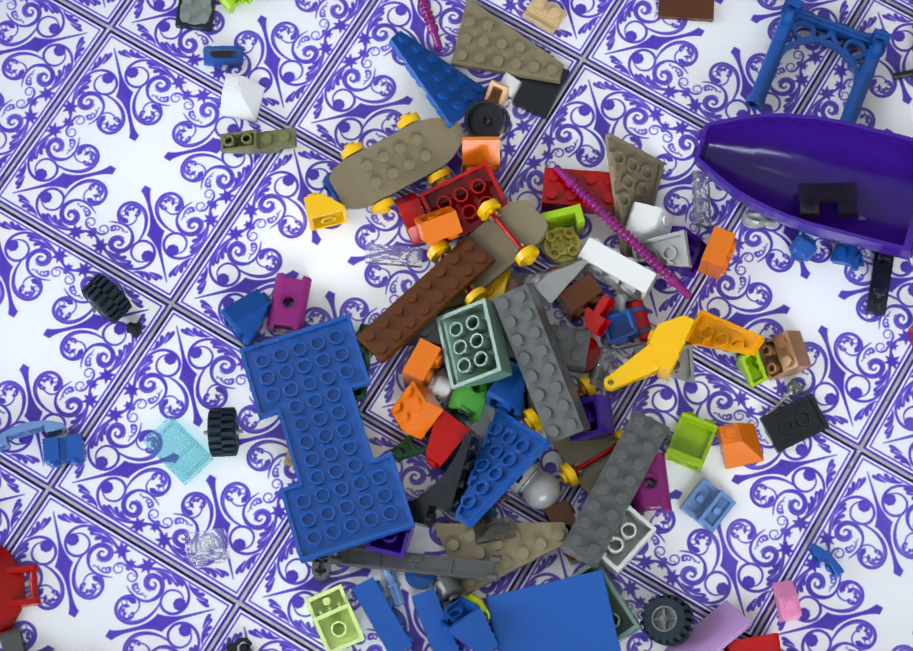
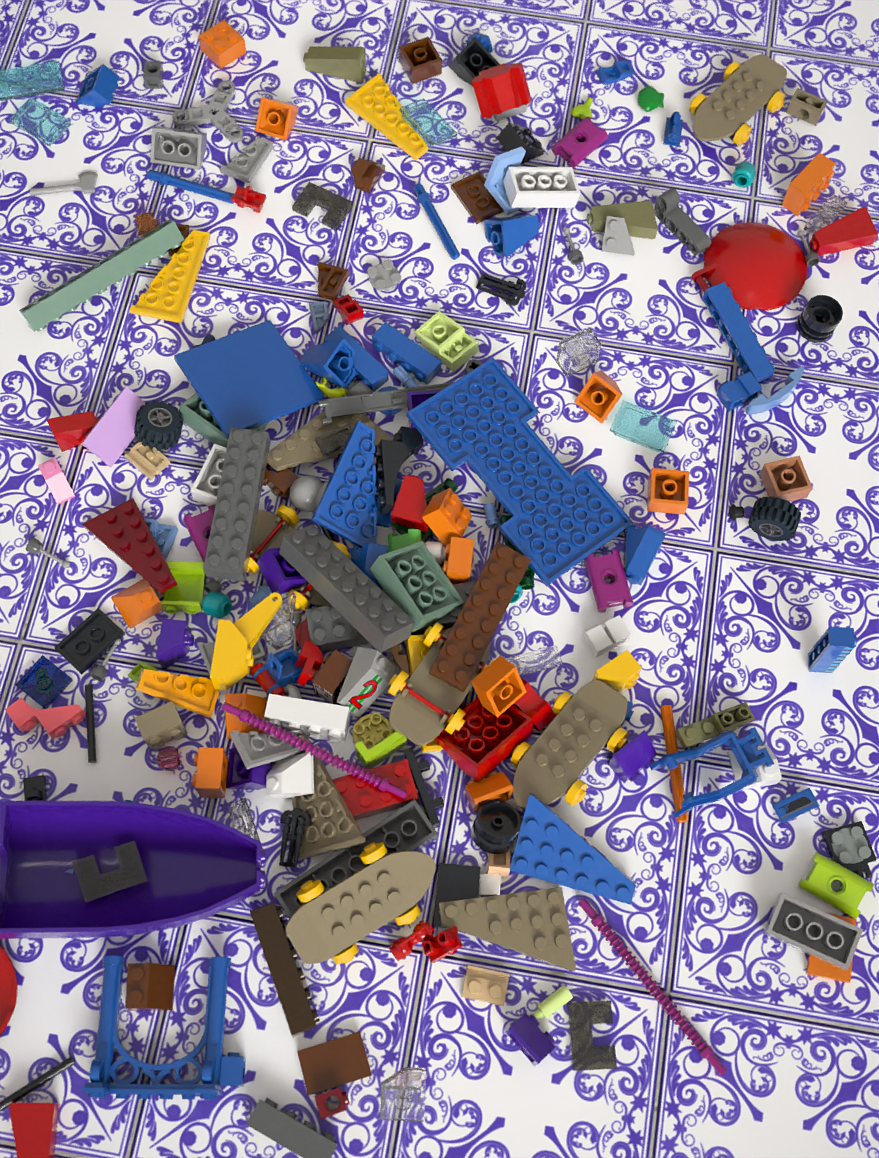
camera: 155 degrees right, 5 degrees down
black wheel [204,407,243,457] -> none
medium nougat slope [759,330,812,381] -> none
blue slope [807,543,844,579] -> none
none -> coral arch [5,697,86,739]
none -> clear blue tile [15,655,73,709]
none -> hinge [26,538,70,568]
none -> dark red wing [82,498,178,594]
none -> black bar [85,684,97,763]
none -> tan plate [124,442,170,481]
none -> reddish brown slope [125,963,175,1011]
none -> dark tan brick [135,701,188,750]
none -> dark purple slope [156,619,194,669]
none -> clear pink piece [157,746,180,771]
none -> teal head [202,591,232,619]
none -> blue brick [219,1053,246,1087]
none -> orange slope [225,693,268,739]
none -> medium blue pin [247,584,271,608]
none -> dark brown brick [250,902,320,1037]
none -> dark grey brick [274,799,438,919]
none -> black piece [279,808,312,868]
none -> dark tan piece [285,842,436,964]
none -> red piece [388,920,435,961]
none -> black hinge [404,747,445,828]
none -> red hips [422,926,463,963]
none -> medium blue pin [484,503,500,529]
none -> orange slope [574,371,623,424]
none -> white piece [584,615,631,658]
none -> dark purple slope [609,730,657,783]
none -> orange brick [647,468,689,515]
none -> blue piece [650,727,774,818]
none -> orange axle [661,705,689,823]
none -> blue brick [702,282,775,383]
none -> nougat brick [760,455,813,502]
none -> blue brick [808,626,857,673]

